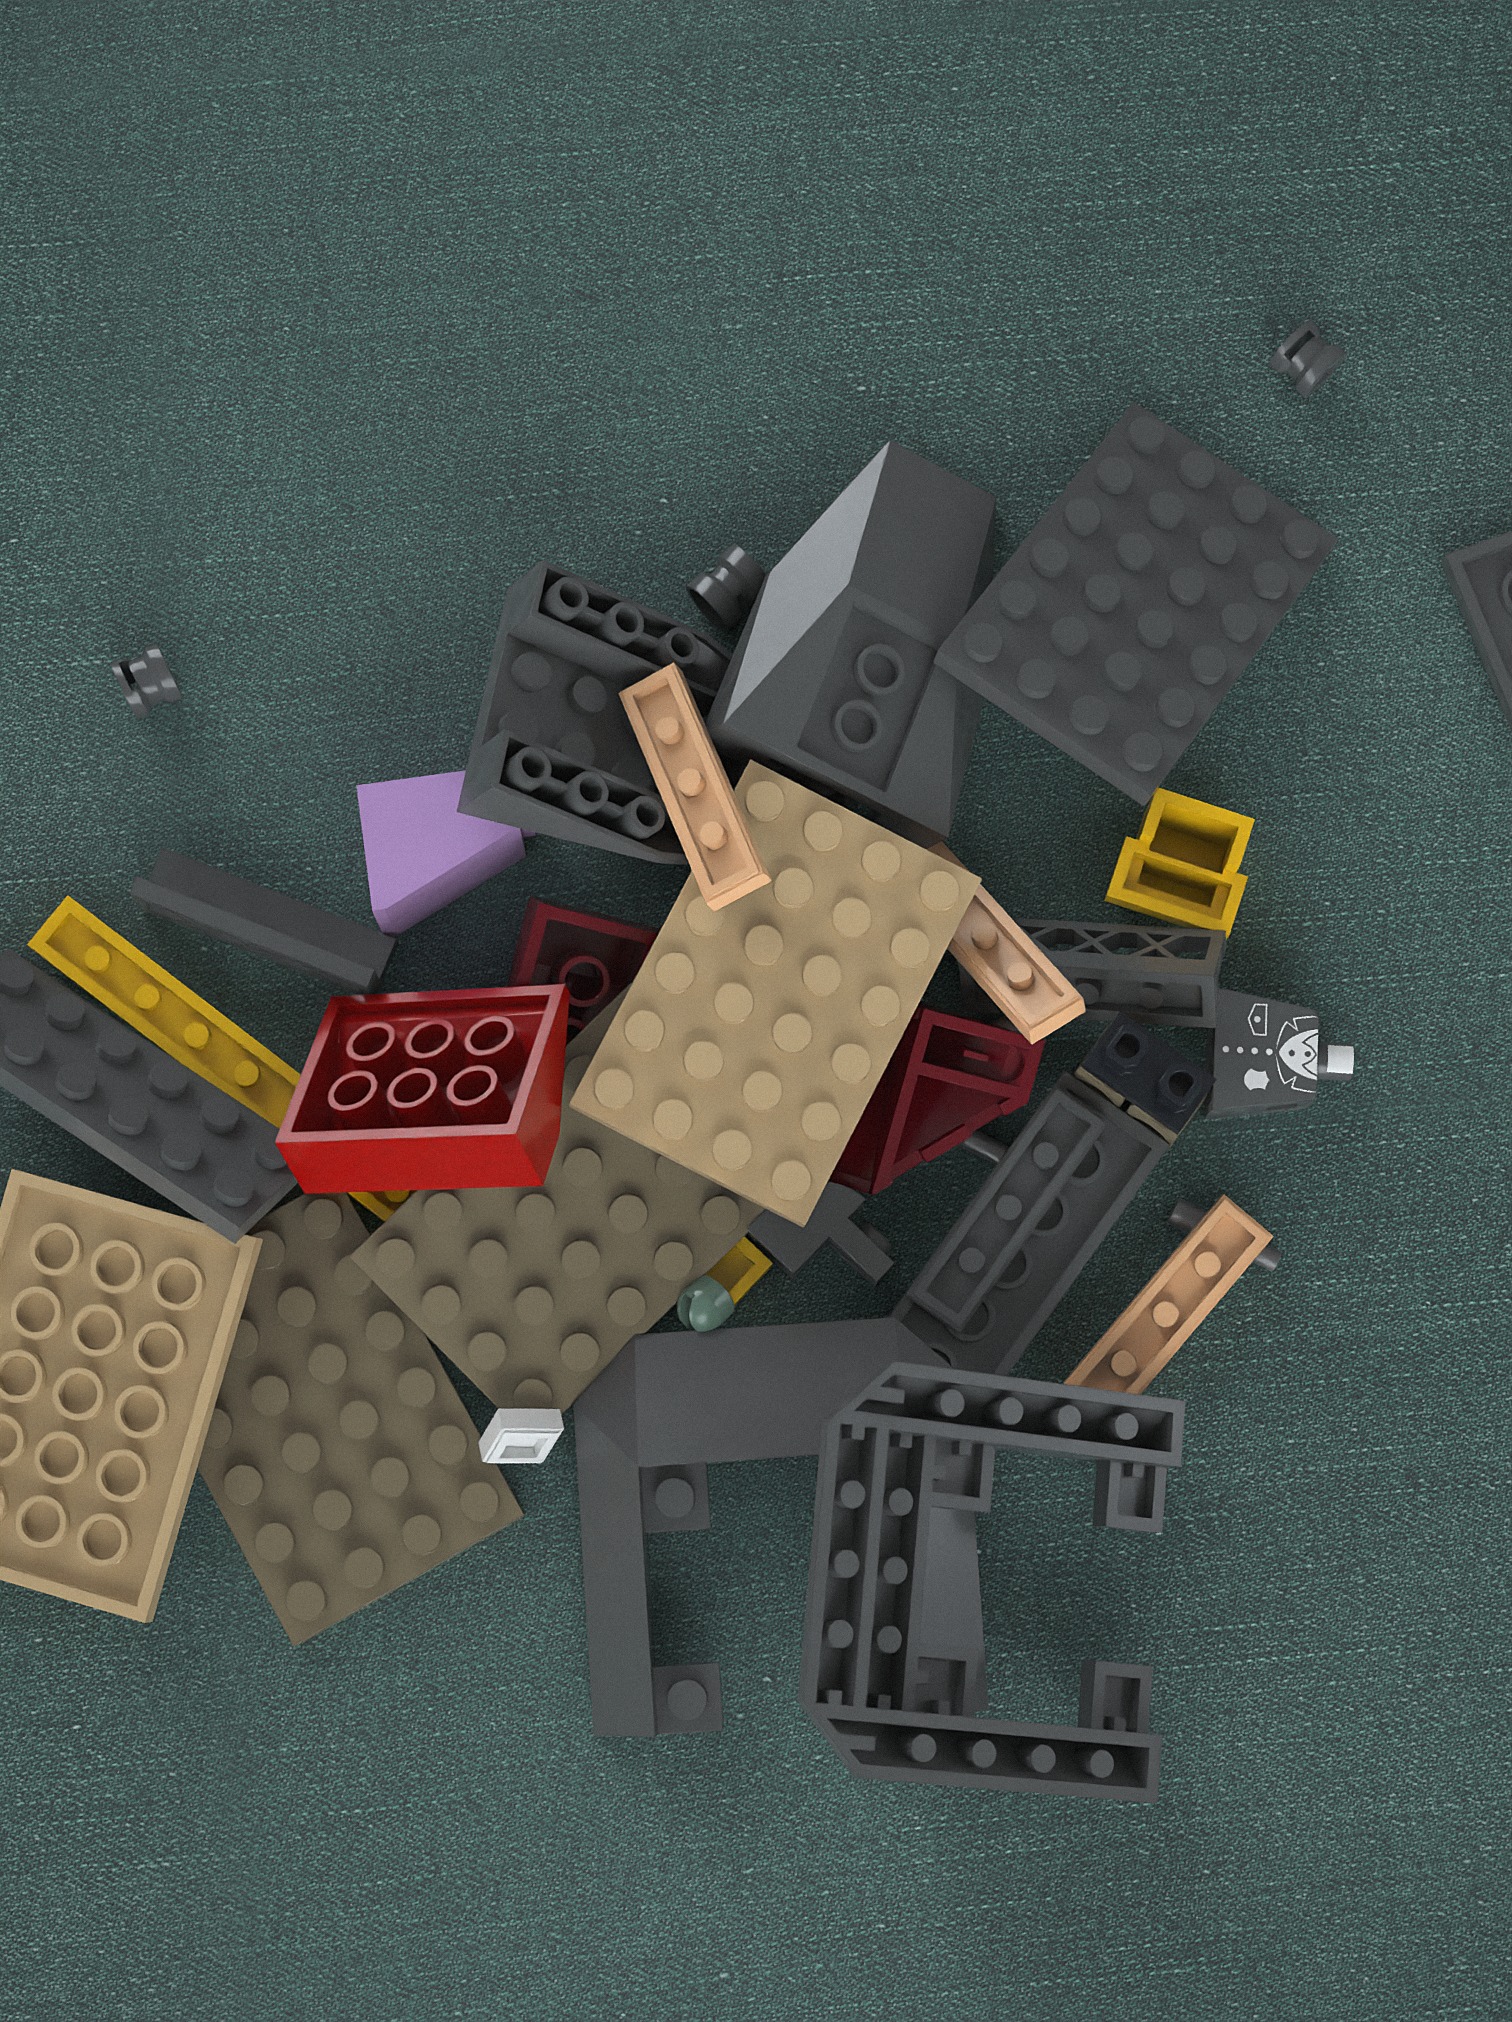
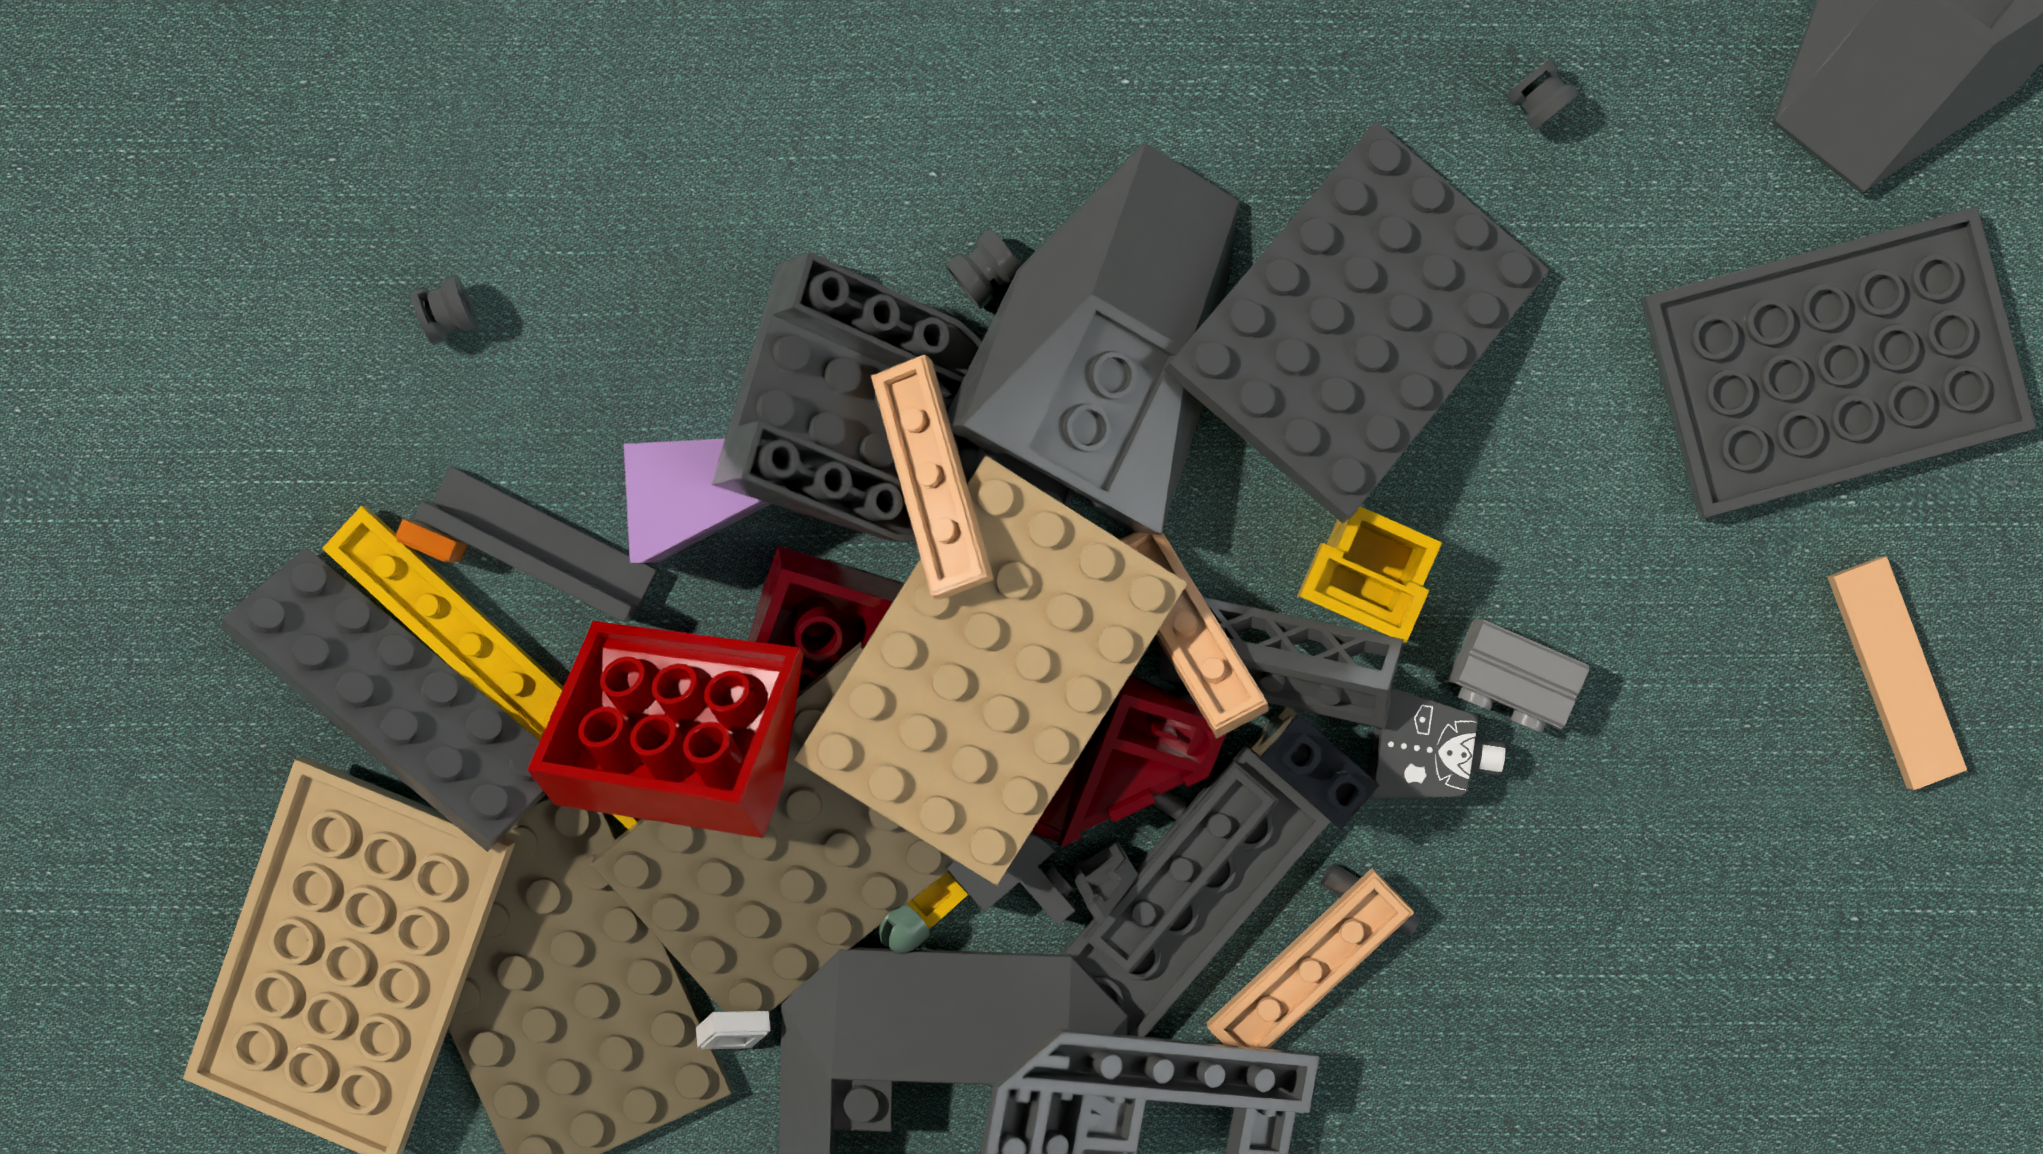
camera: 15 degrees right, 10 degrees up
none -> orange tile [395,519,468,562]
none -> dark grey tile [1069,839,1138,924]
none -> light grey brick [1448,619,1589,734]

